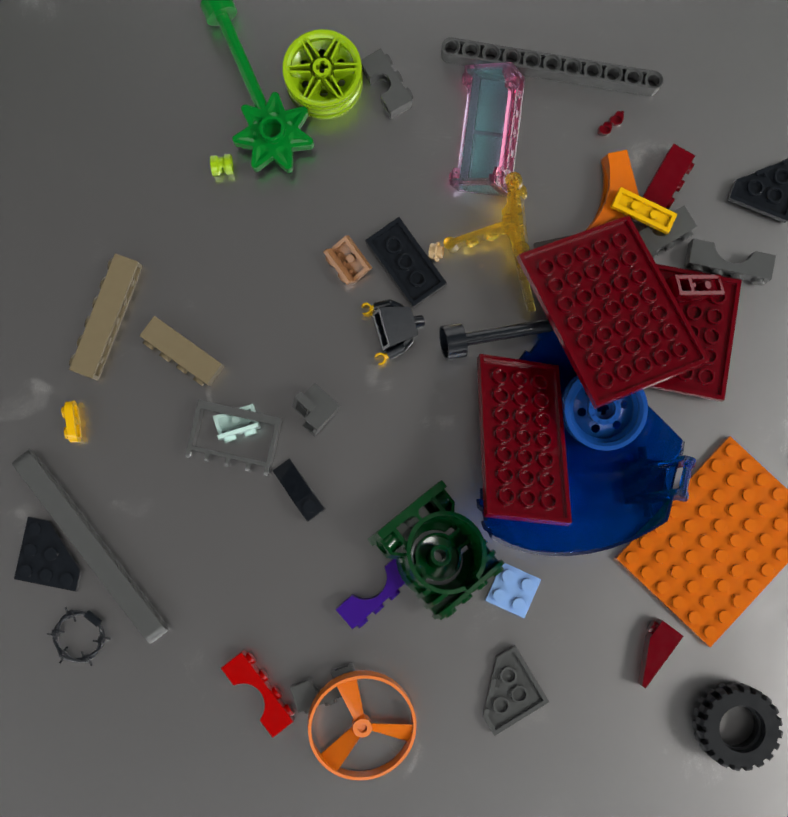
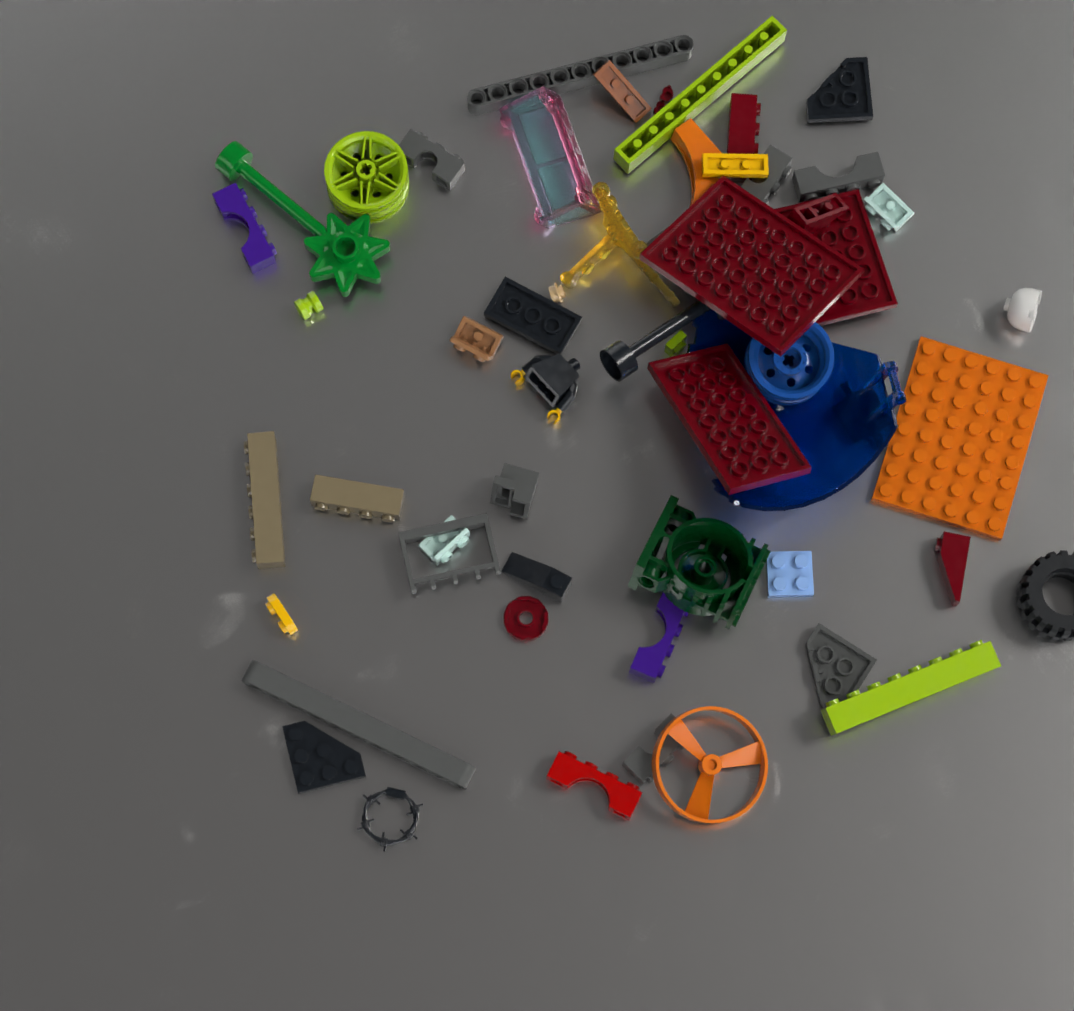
camera: 30 degrees left, 10 degrees down
none -> dark purple arch [212,182,277,274]
none -> dark red tile [504,596,548,641]
none -> dark orange plate [592,60,652,123]
none -> lime brick [613,16,787,174]
none -> lime plate [664,330,687,357]
none -> lime brick [820,639,1001,736]
none -> light aqua bracket [864,183,914,232]

